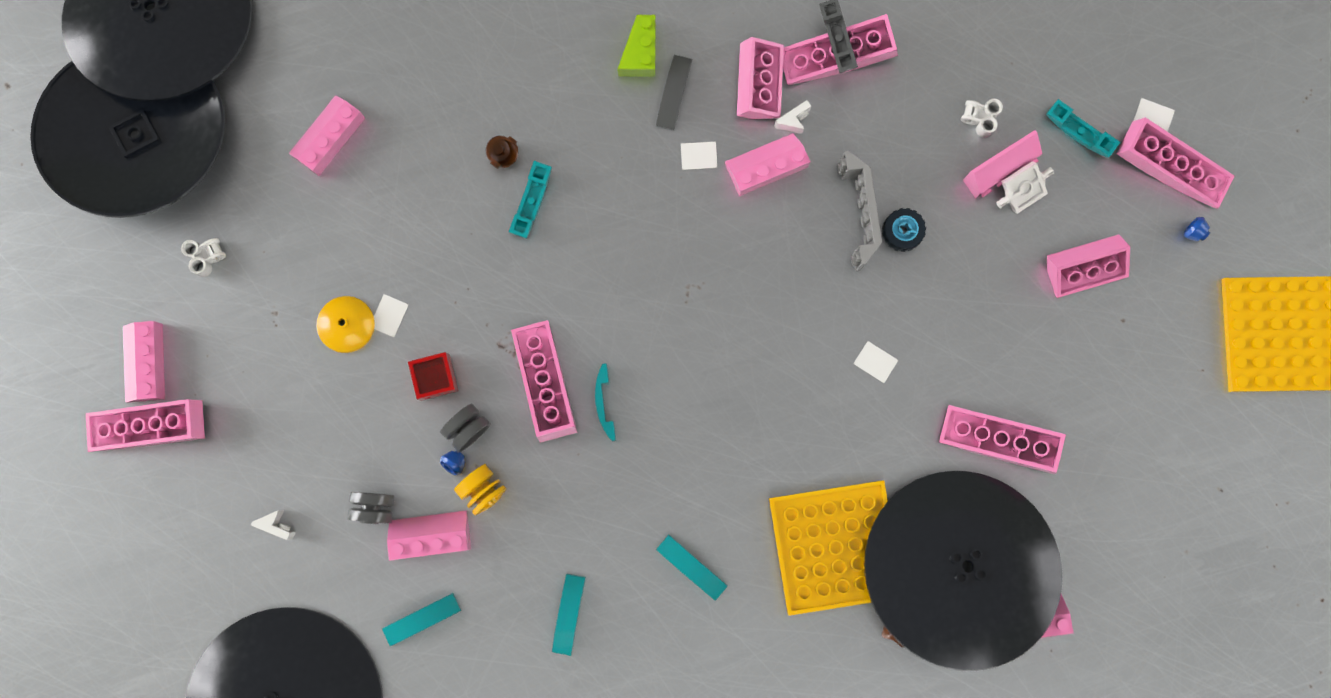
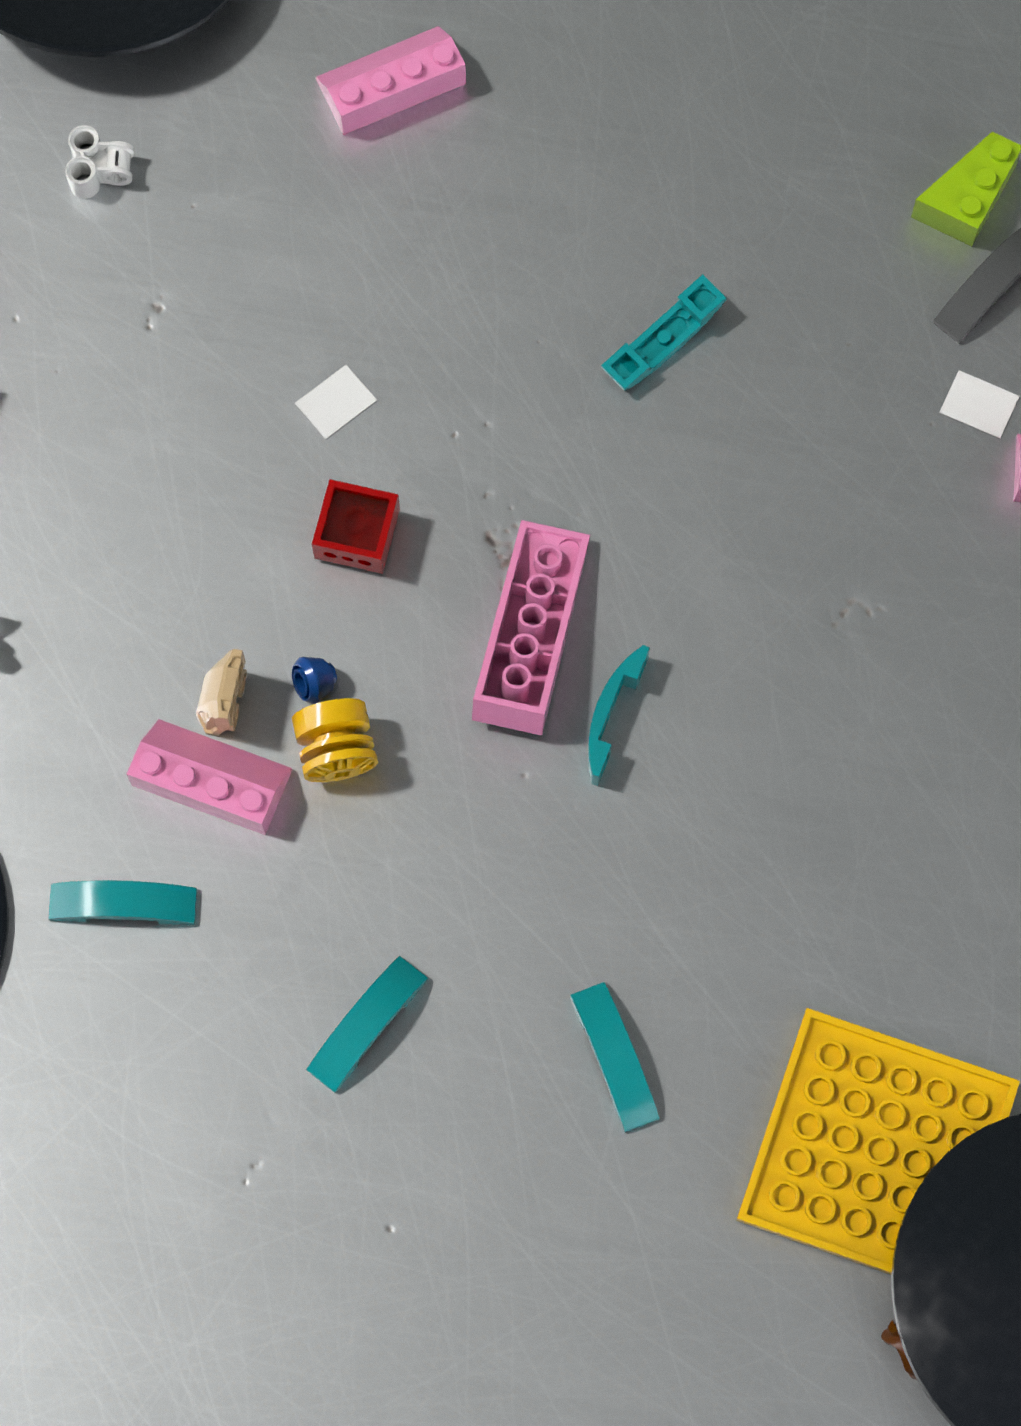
camera: 30 degrees right, 10 degrees down
yellow dish [317,296,375,353] -> none
dark grey wheel [347,492,395,524] -> none
dark grey wheel [440,404,491,453] -> none
reddish brown cap [485,136,518,169] -> none
none -> tan slope [196,649,247,737]

